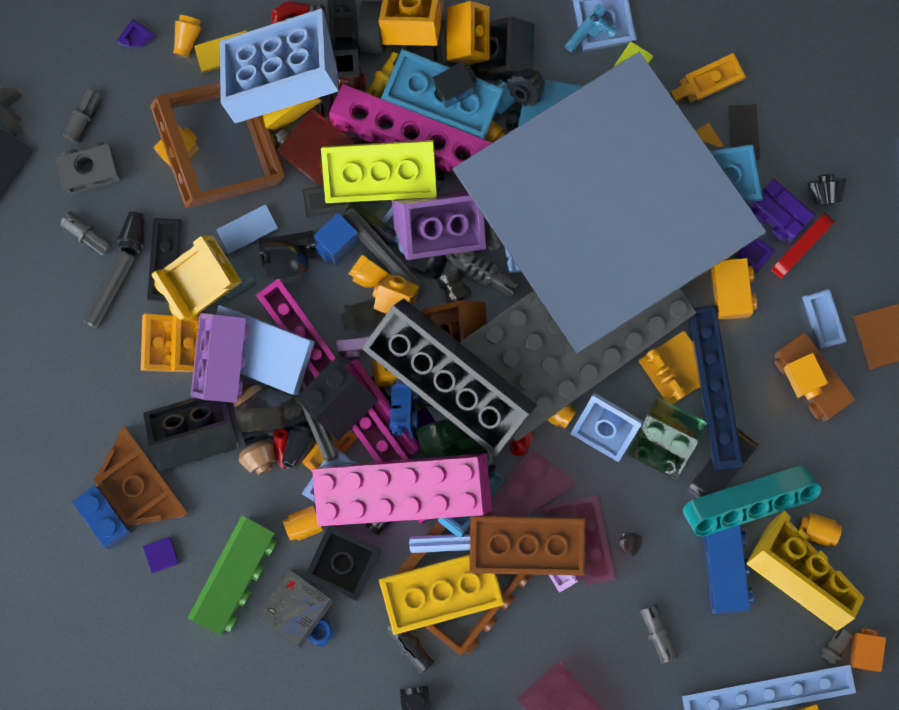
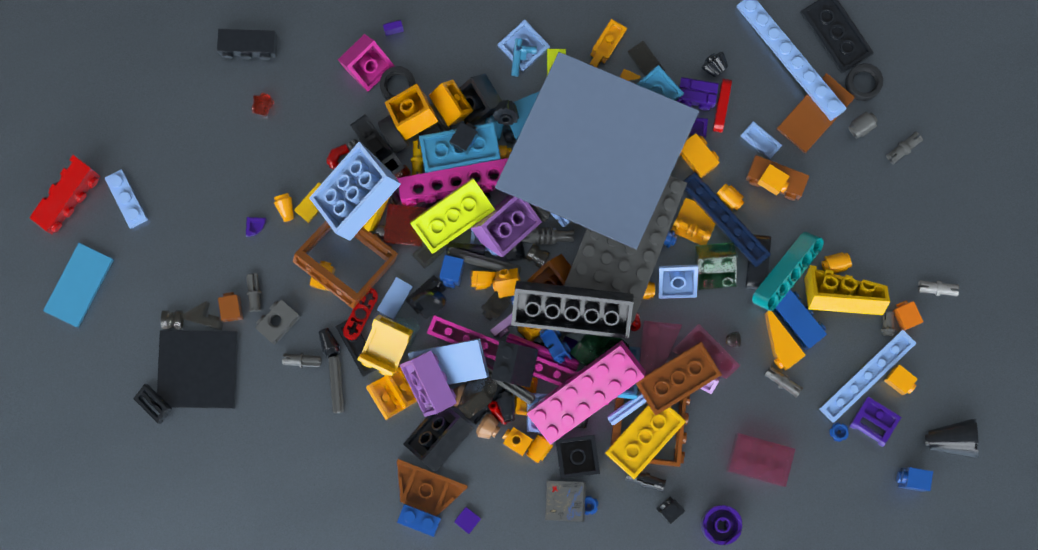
camera: 30 degrees left, 0 degrees up
bright green slope [188,516,278,635] -> none
none -> dark orange brick [218,292,243,322]
none -> red beam [343,288,378,340]
none -> light orange brick [502,427,533,457]
none -> blue plate [663,230,677,248]
none -> light orange brick [716,183,745,211]
none -> light orange slope [765,310,806,371]

